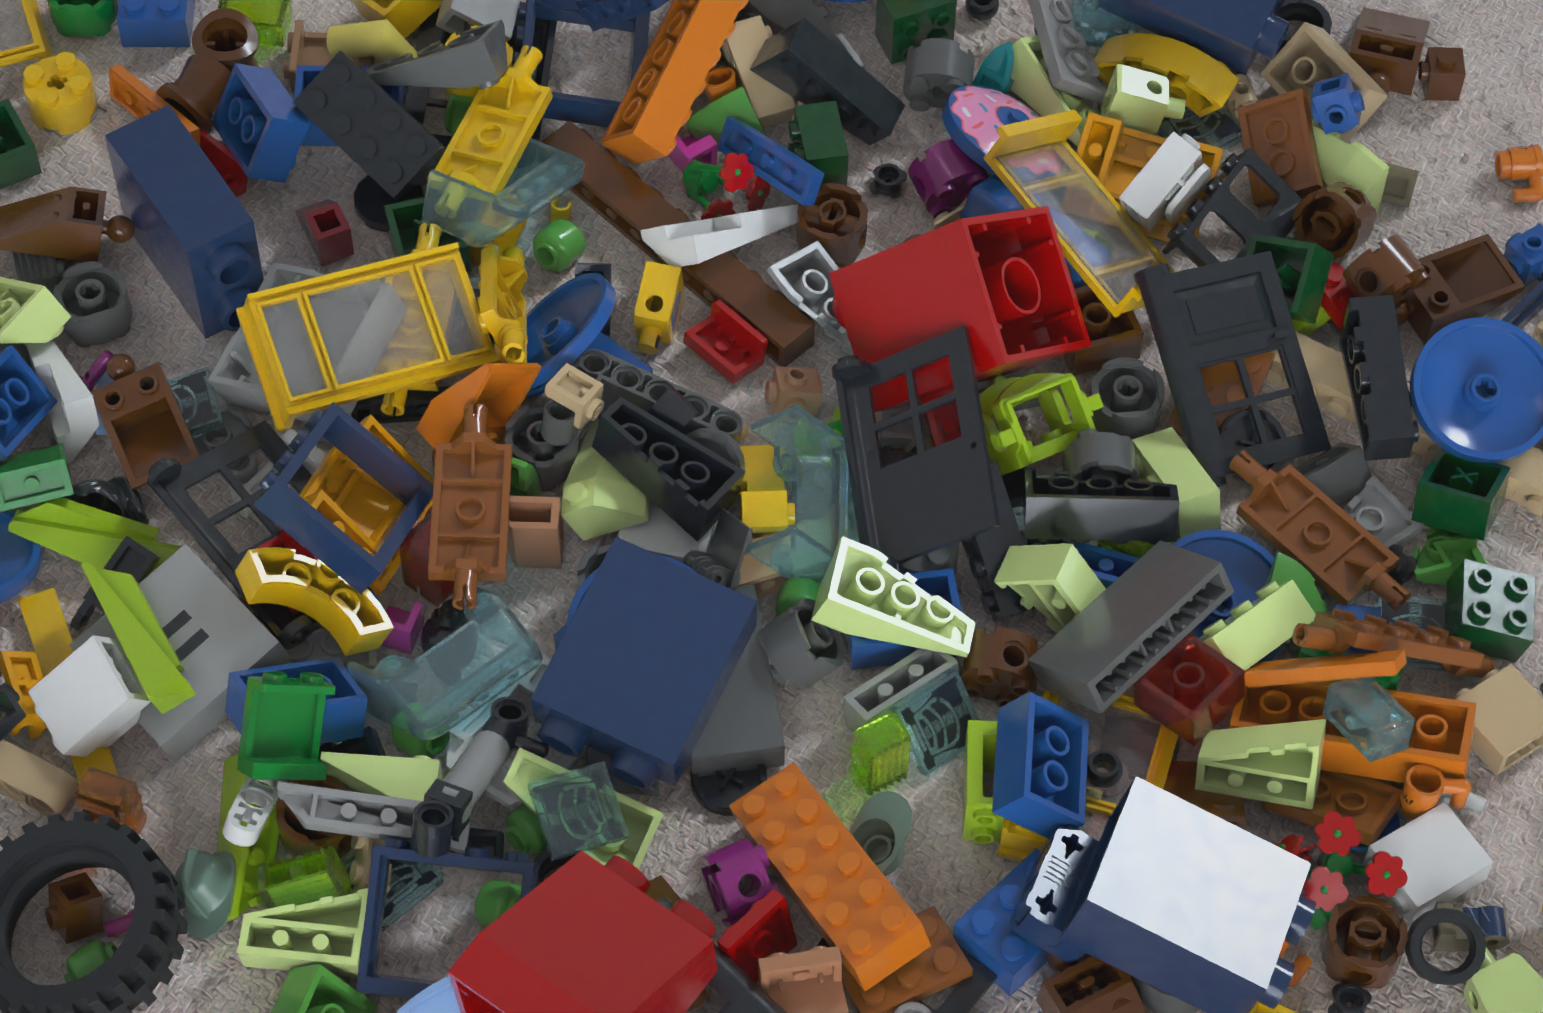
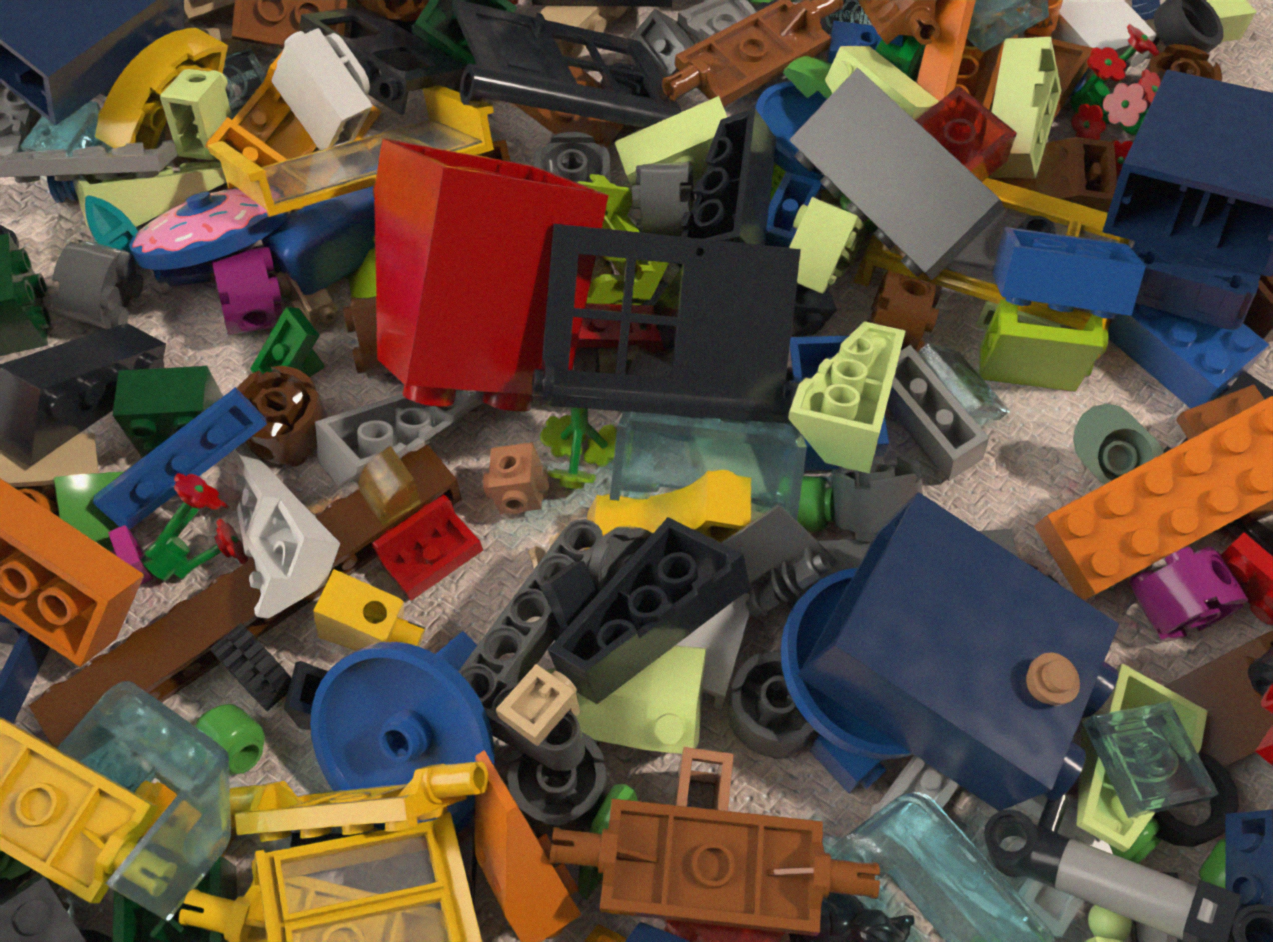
camera: 85 degrees left, 5 degrees up
clear neon green brick [848,712,911,796] -> none
black plate [869,163,907,198] -> none
none -> black tyre [210,623,291,712]
none -> green slope [250,307,325,377]
none -> clear yellow brick [358,446,421,526]
none -> medium nougat plate [1026,653,1080,706]

